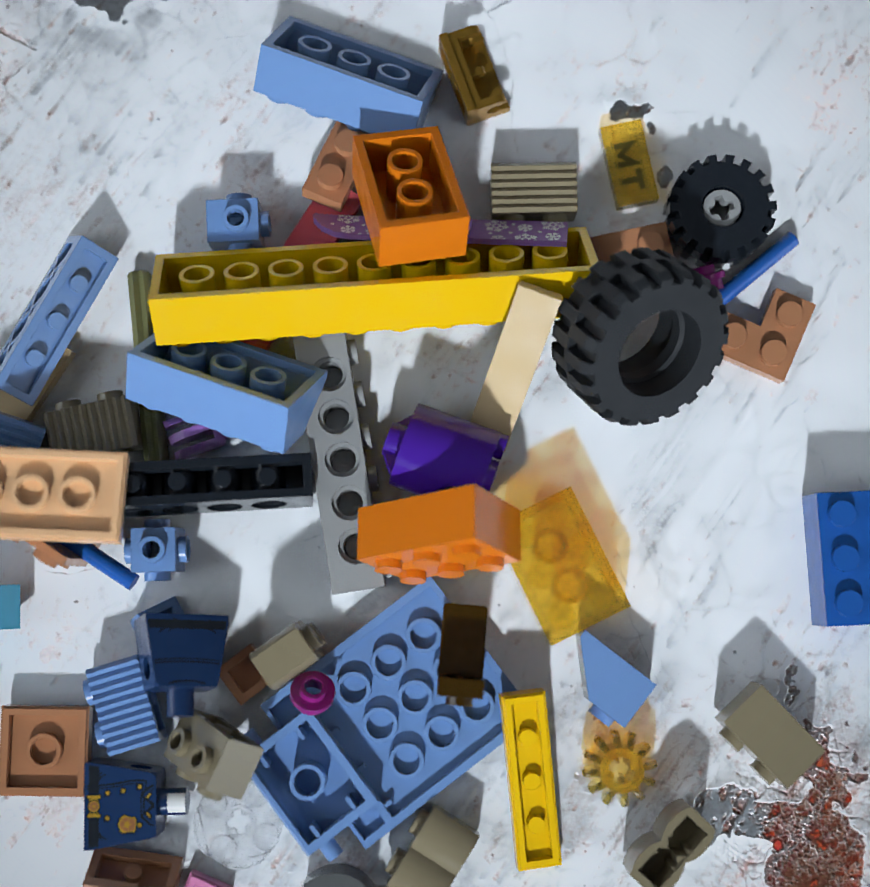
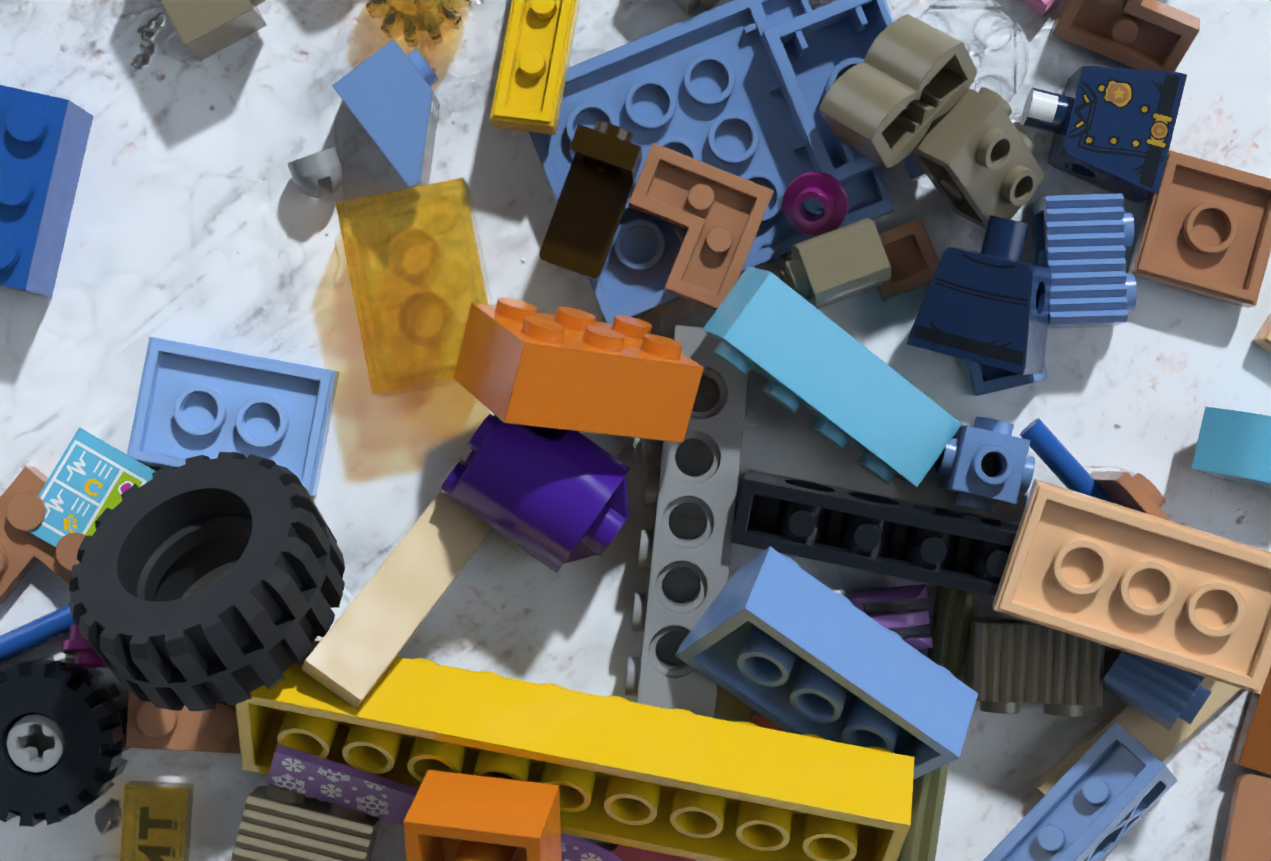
camera: 165 degrees left, 5 degrees up
none -> medium azure sticker [28,427,156,547]
none -> light blue tile [127,337,340,495]
none -> light grey hinge [287,147,343,199]
none -> nougat plate [629,143,774,310]
none -> medium azure brick [702,266,962,487]
none -> dark tan brick [818,14,977,169]

